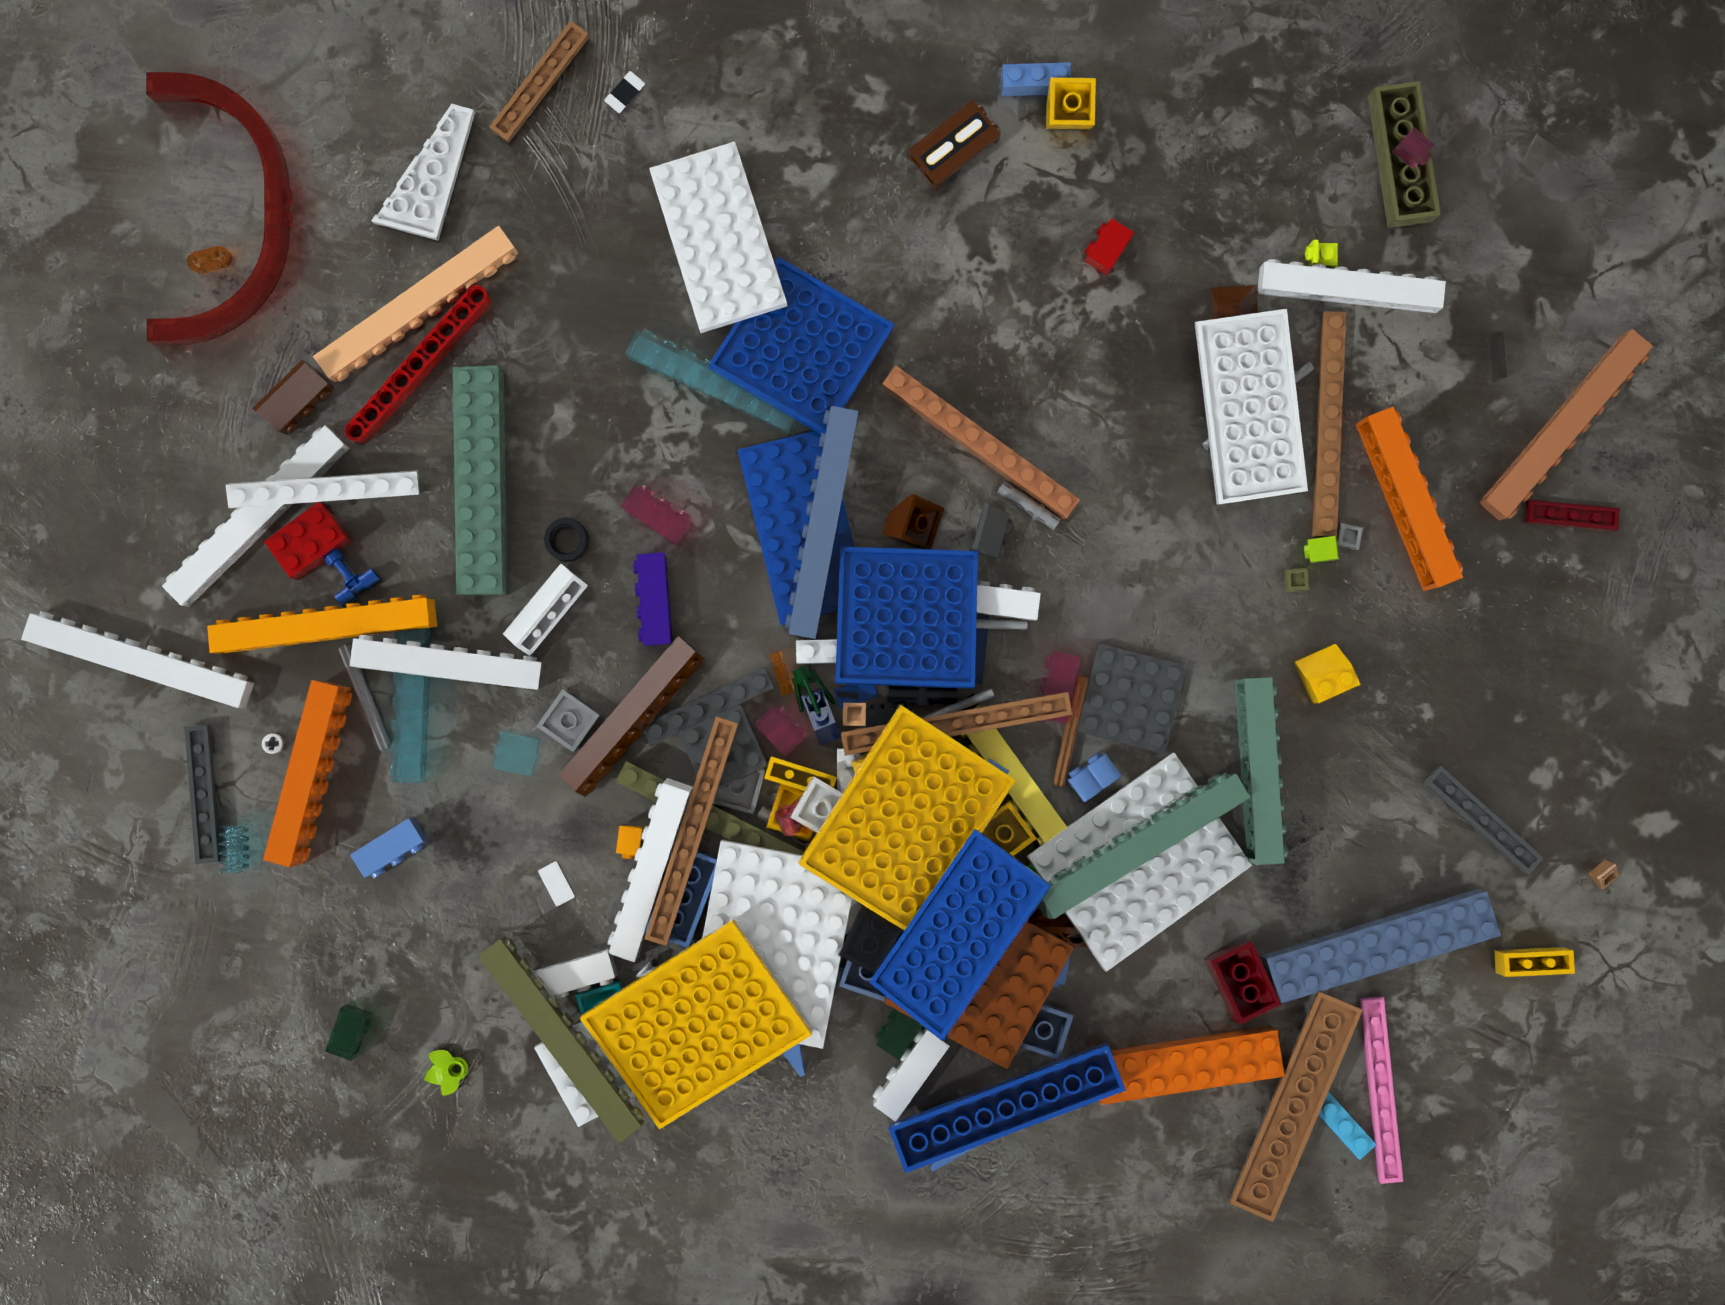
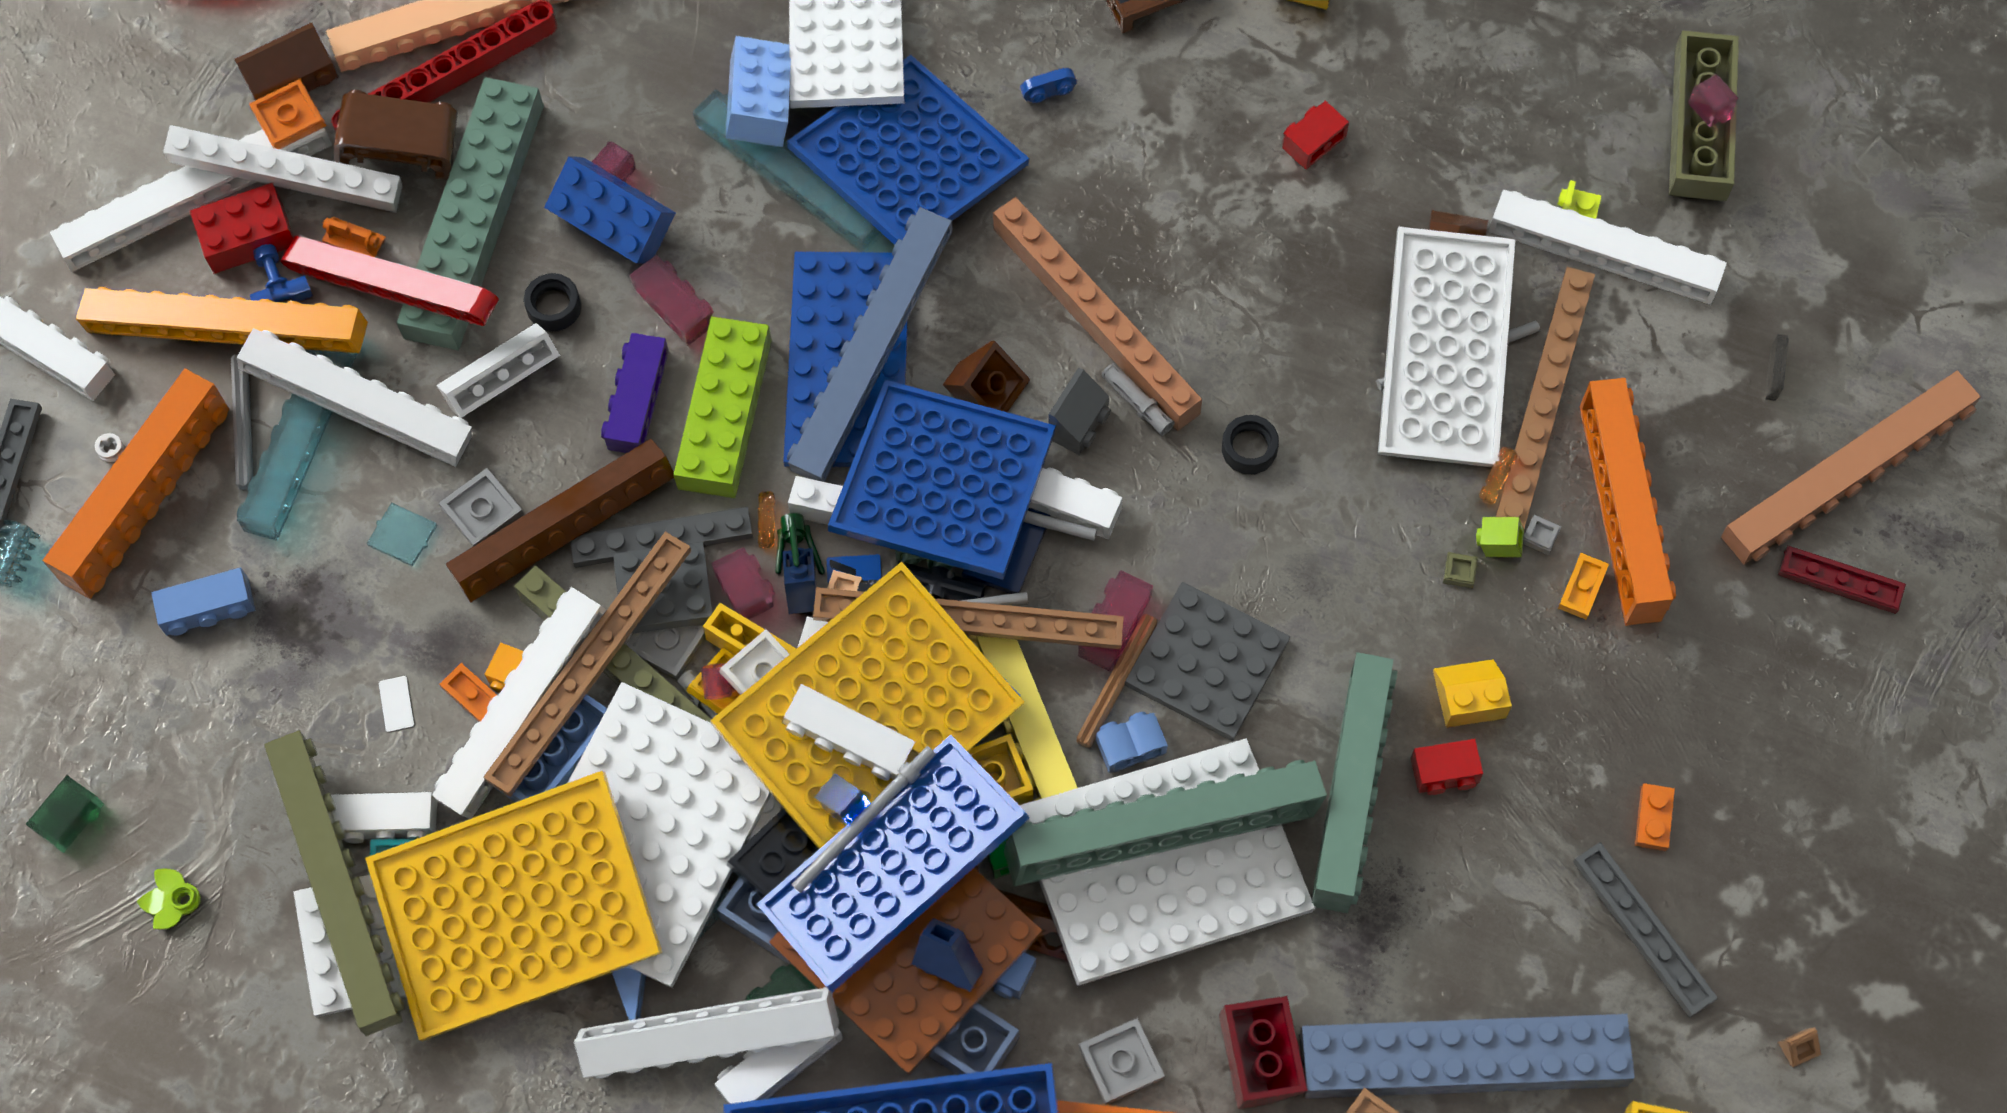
camera: 15 degrees right, 20 degrees down
none -> orange tile [249,79,326,149]
none -> beam [281,236,499,326]
none -> orange hinge [322,217,386,257]
none -> reddish brown windscreen [334,90,458,180]
none -> orange plate [439,663,497,722]
none -> blue brick [544,156,676,264]
none -> white brick [574,987,839,1078]
none -> clear pink brick [592,140,636,182]
none -> lime brick [674,316,772,498]
none -> light blue brick [726,36,791,147]
none -> white brick [782,684,915,781]
none -> light grey bar [791,746,936,893]
none -> clear blue brick [814,773,870,827]
none -> dark blue slope [911,918,983,992]
none -> blue plate [1020,68,1077,103]
none -> light grey plate [1079,1018,1165,1105]
none -> black tyre [1222,415,1279,475]
none -> red brick [1410,739,1483,795]
none -> clear orange axle [1479,447,1518,504]
none -> light orange plate [1558,553,1609,620]
none -> orange plate [1635,783,1675,851]

